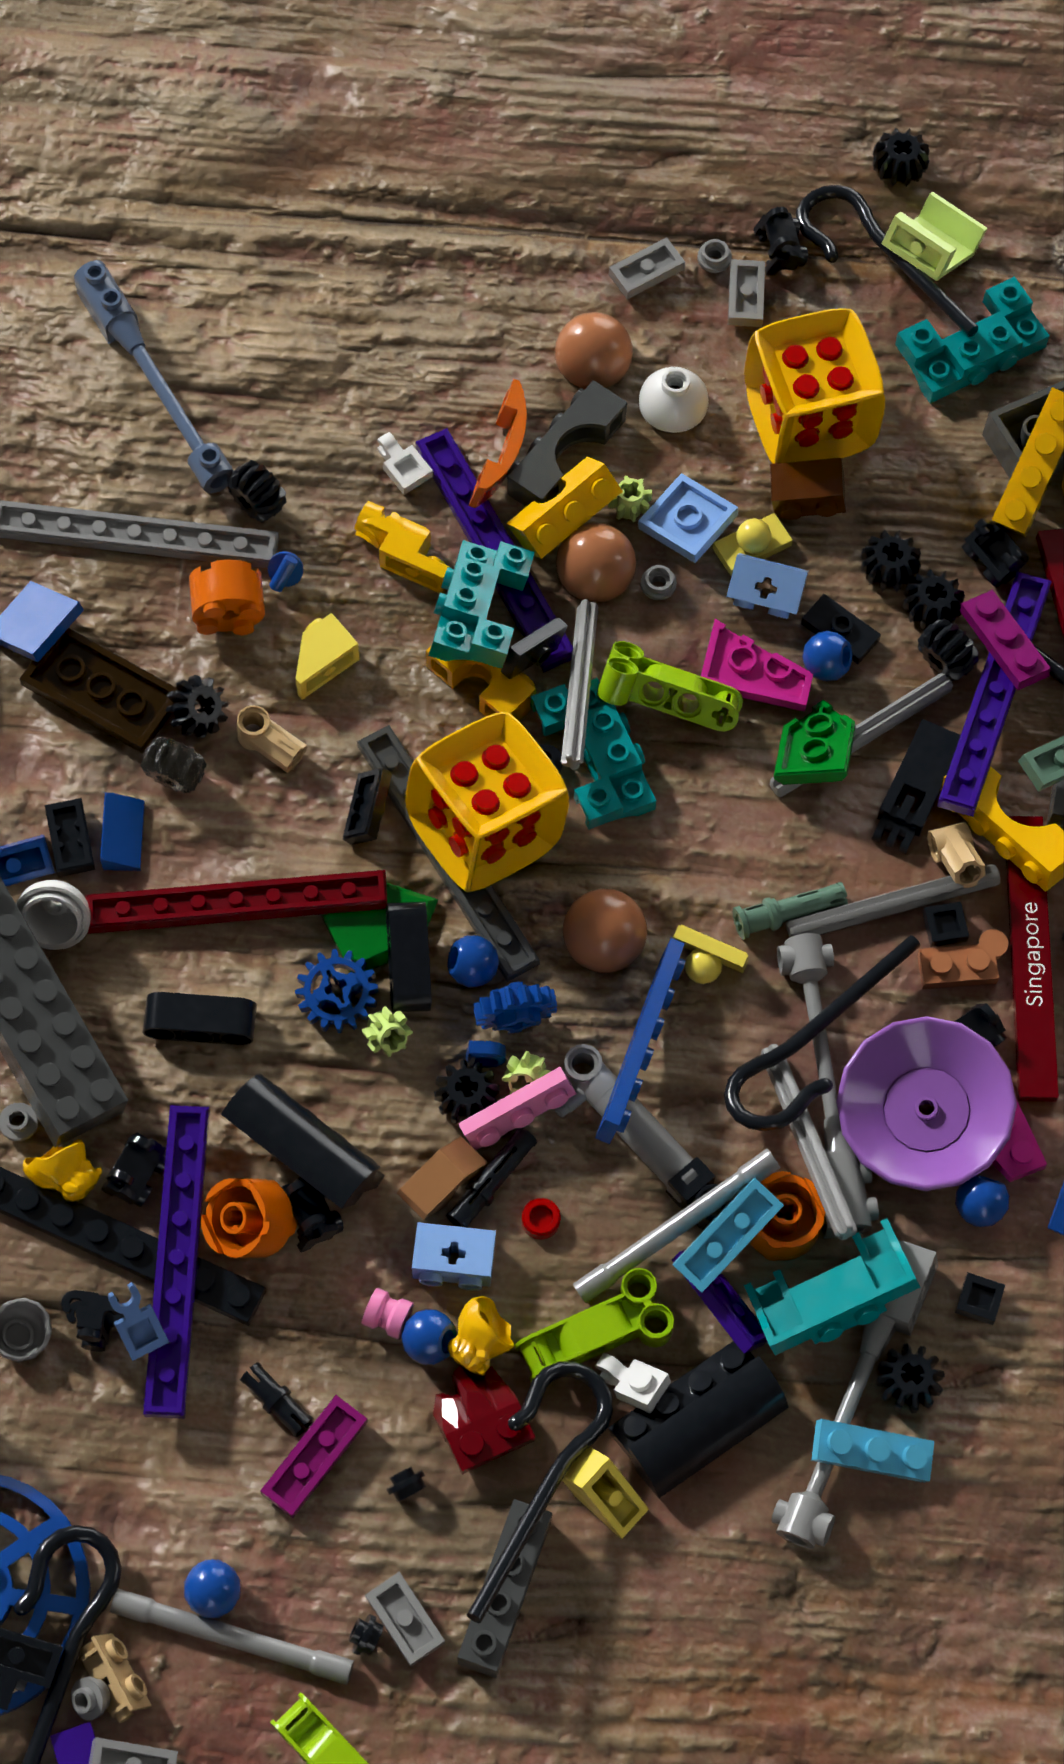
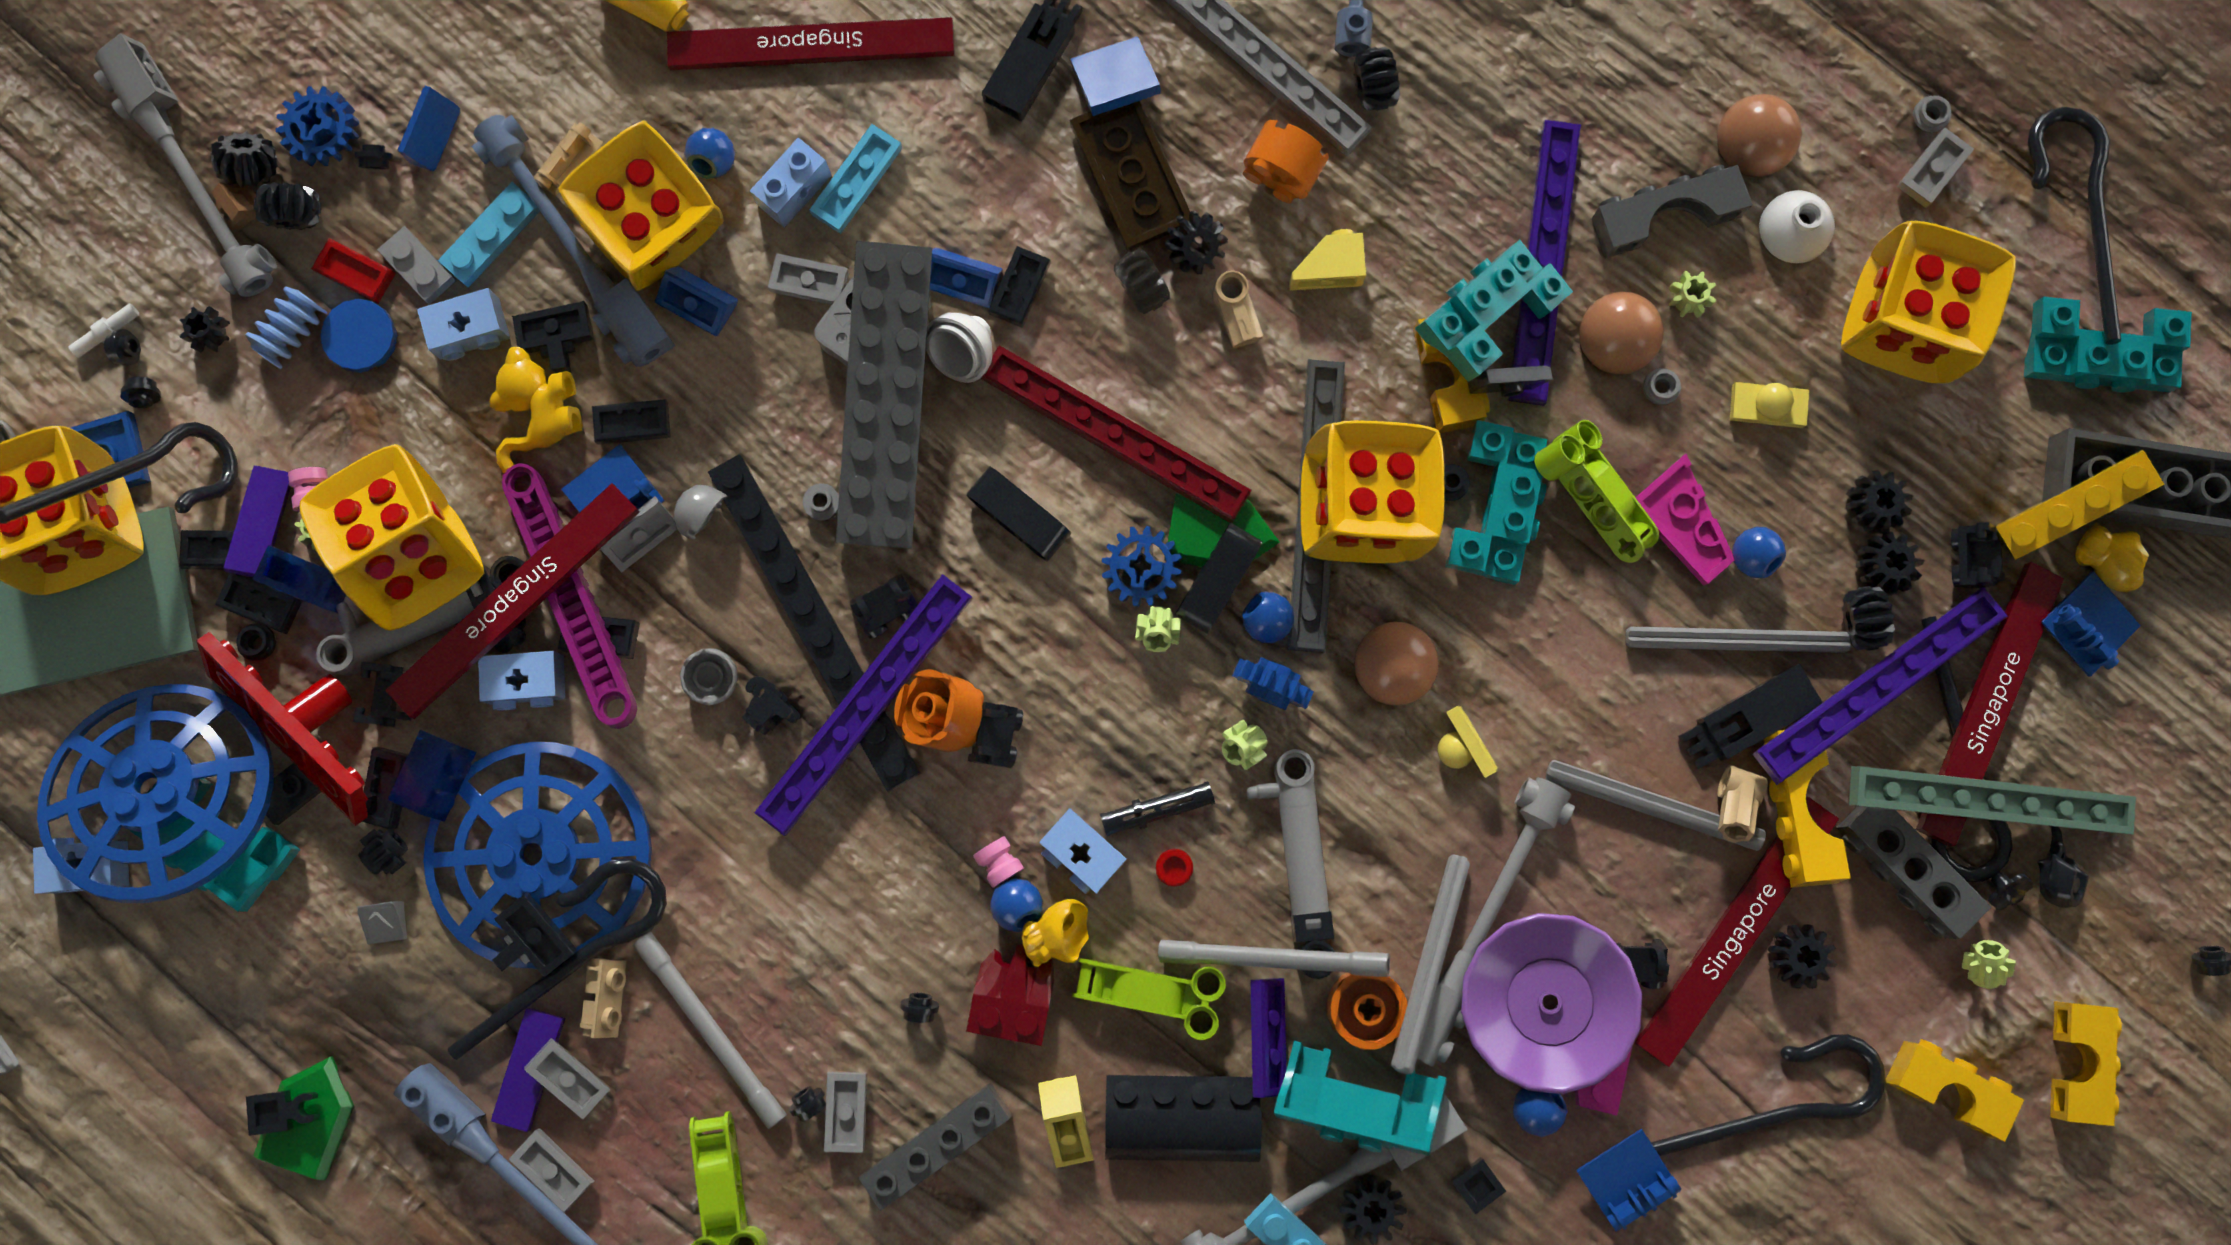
camera: 40 degrees right, 15 degrees up
yellow hair [23,1139,103,1202] -> none
light grey plate [71,1677,111,1720] -> none
blue slope [100,793,145,871] -> none
medium blue plate [108,1282,169,1361] -> none
blue piece [184,1559,241,1618] -> none
black brick [221,1074,385,1209] -> none
black pin [240,1362,314,1437] -> none
magenta plate [260,1395,368,1518] -> none
blue plate [267,551,304,592] -> none
black plate [343,767,392,845] -> none
yellow plate [354,501,450,593] -> none
white plate [377,432,433,495] -> none
medium nougat slope [397,1137,488,1220] -> none
black gear [434,1058,500,1124] -> none
bright pink plate [458,1067,577,1150] -> none
blue tile [466,1040,506,1068] -> none
black piece [467,1361,613,1623] -> none
orange slope [469,378,527,508] -> none
yellow arch [506,456,623,559] -> none
light grey axle [561,599,598,770] -> none
blue plate [595,938,686,1144] -> none
white plate [595,1353,671,1413] -> none
light grey plate [609,237,685,300] -> none
light blue plate [638,473,738,563] -> none
medium azure plate [672,1177,784,1293] -> none
black piece [724,935,920,1132] -> none
light blue brick [726,553,809,619] -> none
sand green pin [732,882,848,940] -> none
black piece [753,207,808,276] -> none
reddish brown brick [770,458,846,520] -> none
green tile [774,700,856,785] -> none
black plate [801,594,881,665] -> none
black gear [872,128,930,187] -> none
yellowish green panel [881,192,988,281] -> none
nougat hinge [917,929,1008,989] -> none
black plate [922,902,969,947] -> none
magenta plate [960,590,1051,690] -> none

